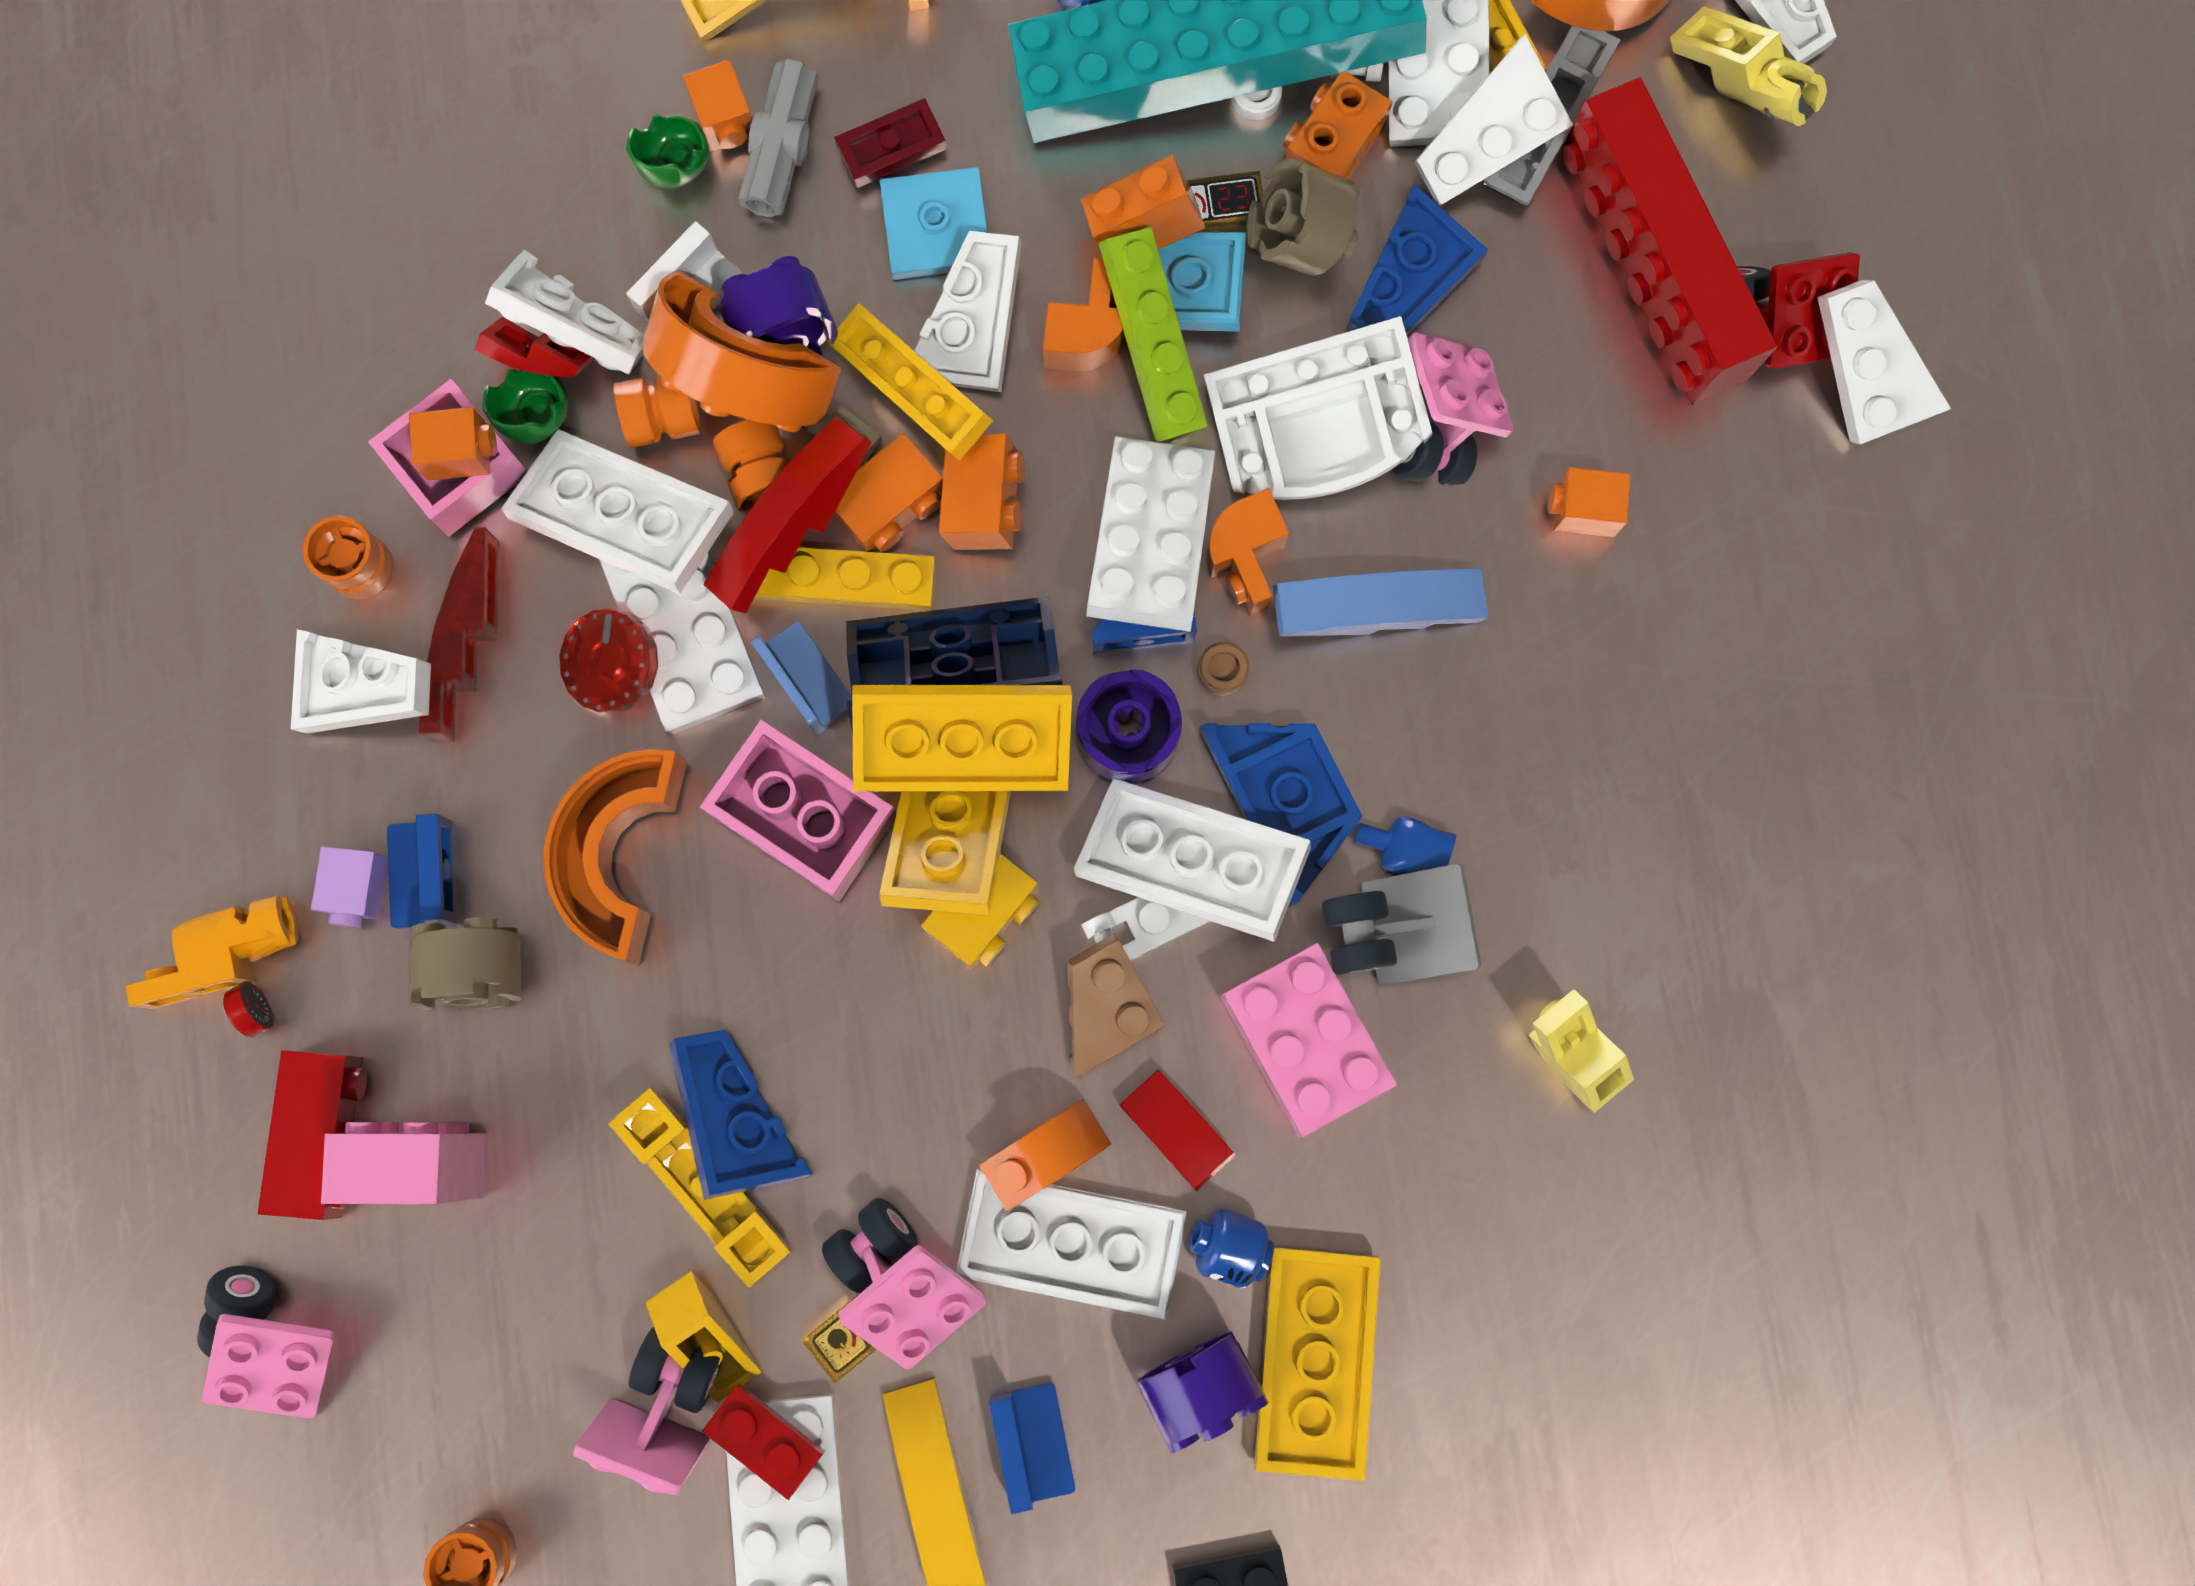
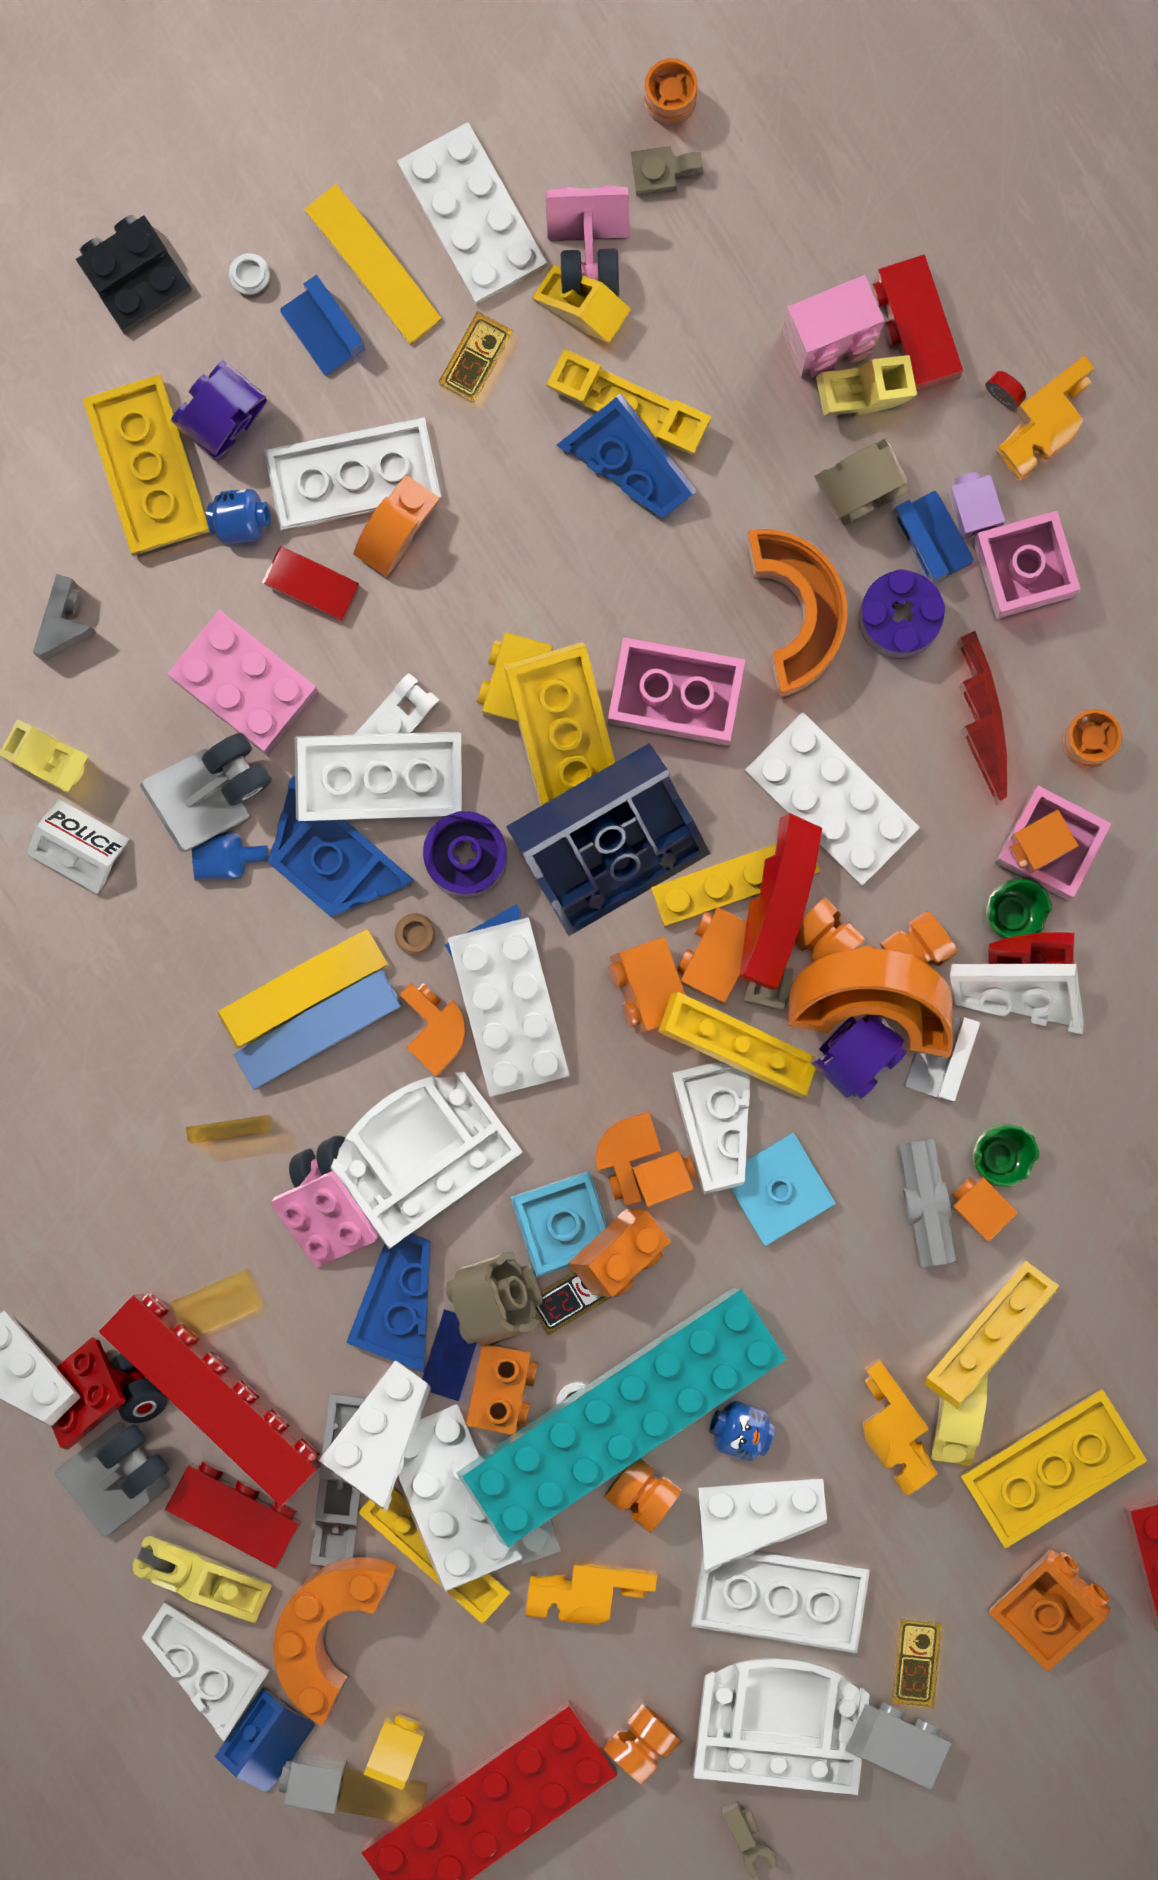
camera: 165 degrees right, 5 degrees up
bright pink plate [197,1266,335,1418] -> none
white wing [291,629,431,734] -> none
white plate [502,429,734,594] -> none
clear red tile [559,609,658,713] -> none
red plate [702,1383,825,1500] -> none
medium blue panel [750,620,851,736] -> none
bright pink plate [822,1198,986,1370] -> none
dark red plate [834,98,947,189] -> none
yellow plate [852,685,1072,792] -> none
medium nougat wing [1068,933,1166,1077] -> none
lime plate [1098,227,1208,442] -> none
orange brick [1548,467,1630,537] -> none
none -> white panel [26,799,130,894]
none -> flat silver slope [33,574,96,660]
none -> light grey plate [55,1422,169,1537]
none -> red brick [165,1460,302,1569]
none -> clear yellow tile [170,1269,264,1336]
none -> clear yellow tile [186,1115,273,1144]
none -> yellow slope [217,929,388,1048]
none -> white plate [229,253,270,295]
none -> clear blue plate [422,1309,477,1401]
none -> dark tan plate [631,146,703,195]
none -> orange slope [632,1150,698,1207]
none -> light yellow brick [816,355,917,416]
none -> dark purple brick [859,569,945,658]
none -> bright pink brick [973,510,1081,619]

